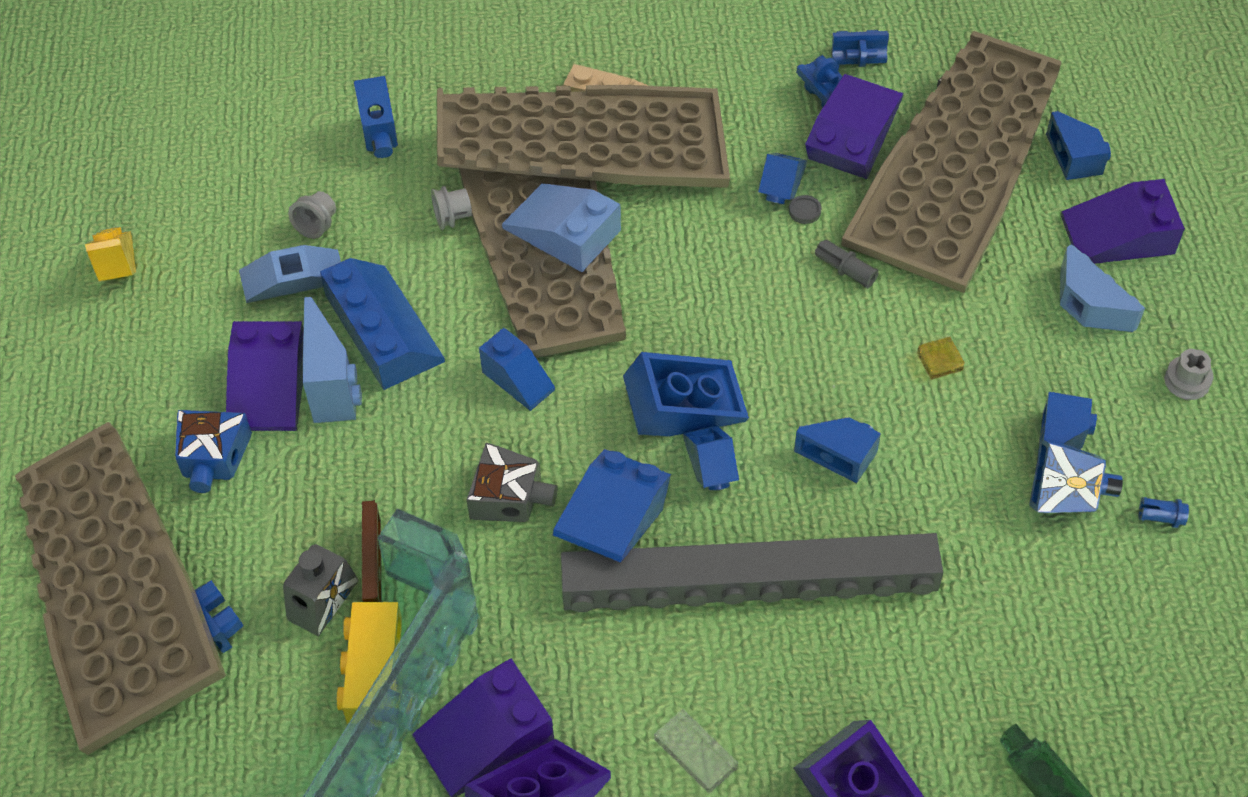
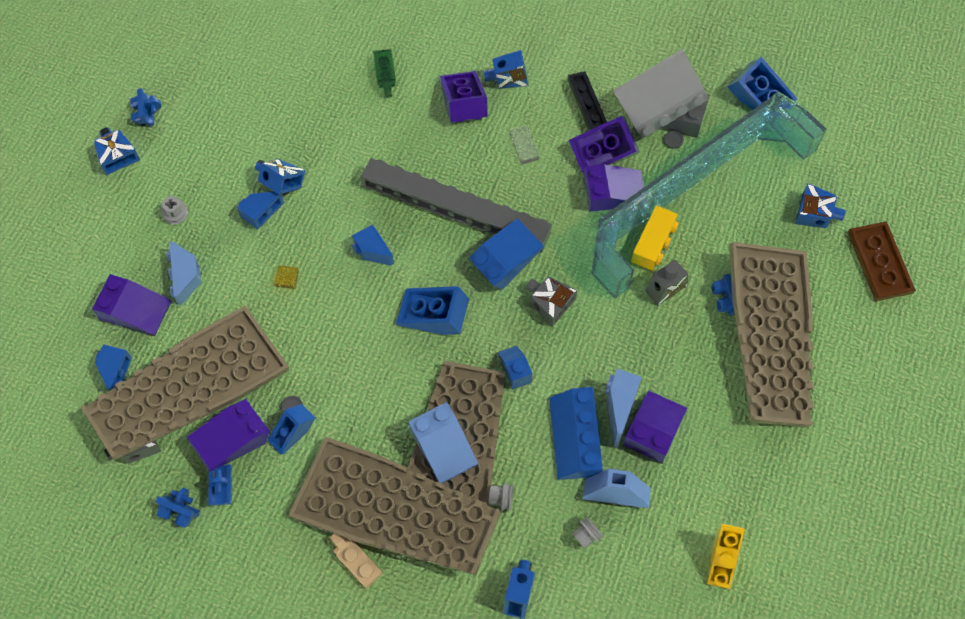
camera: 155 degrees left, 10 degrees up
blue torso [175,410,252,493] -> none
reddish brown tile [362,500,382,602] -> none
blue slope [683,425,739,490] -> none
dark grey axle [815,240,879,289] -> none
blue pin [1138,497,1189,528] -> none

